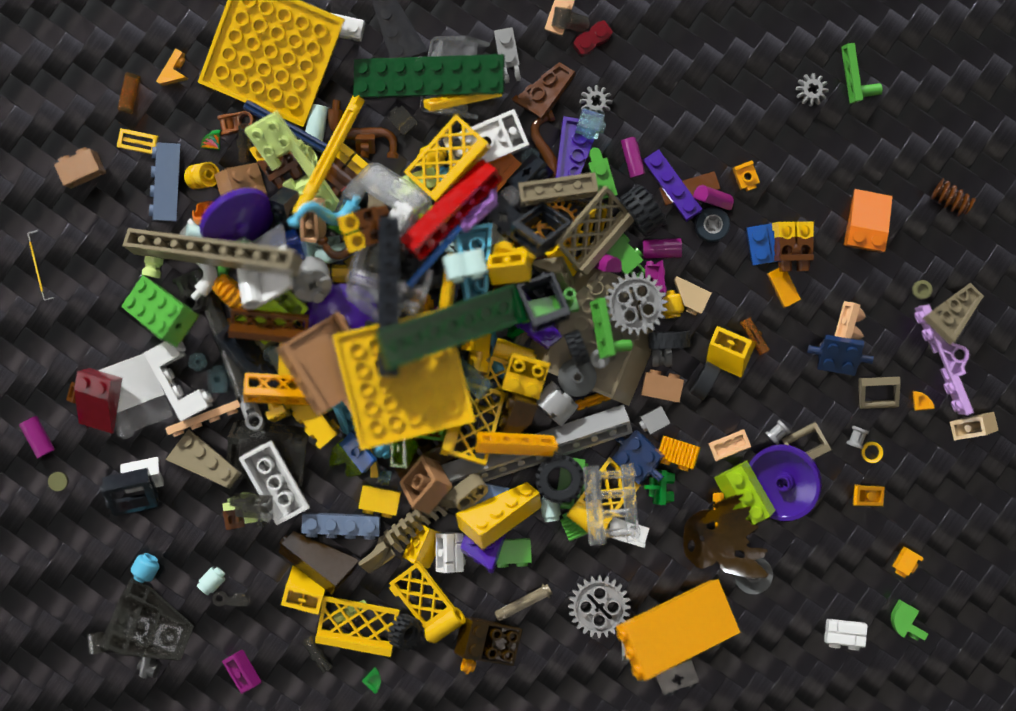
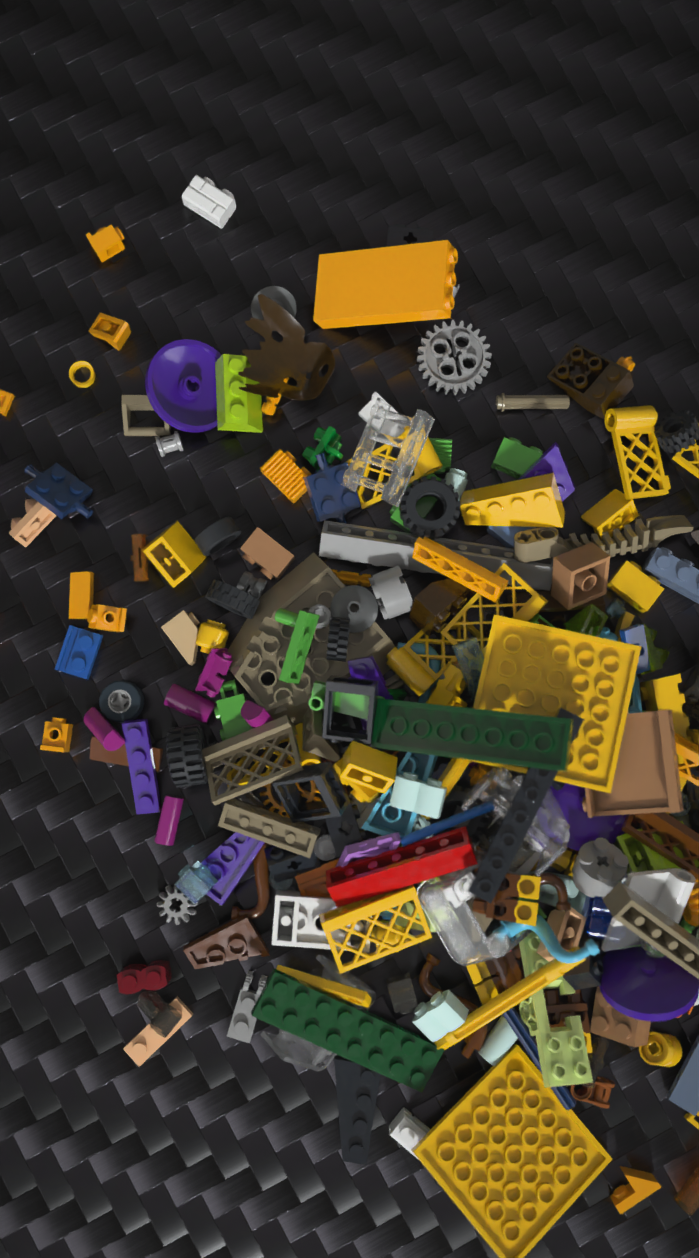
camera: 155 degrees left, 5 degrees down
tile [201,130,221,150] -> none
reddish brown tile [355,134,376,158] -> none
white brick [436,532,466,573] -> none
yellow slope [502,353,550,400] -> none
bright green brick [588,147,617,200] -> none
light grey gear [605,272,668,335] -> none
light grey brick [639,406,670,434] -> none
light nougat plate [708,429,751,461] -> none
reddish brown hips [772,222,814,272] -> none
light grey bush [846,426,869,450] -> none
dark tan tile [858,377,900,409] -> none
bright green brick [891,600,928,641] -> none
none -> light orange brick [87,604,127,632]
none -> light aqua brick [412,990,469,1042]

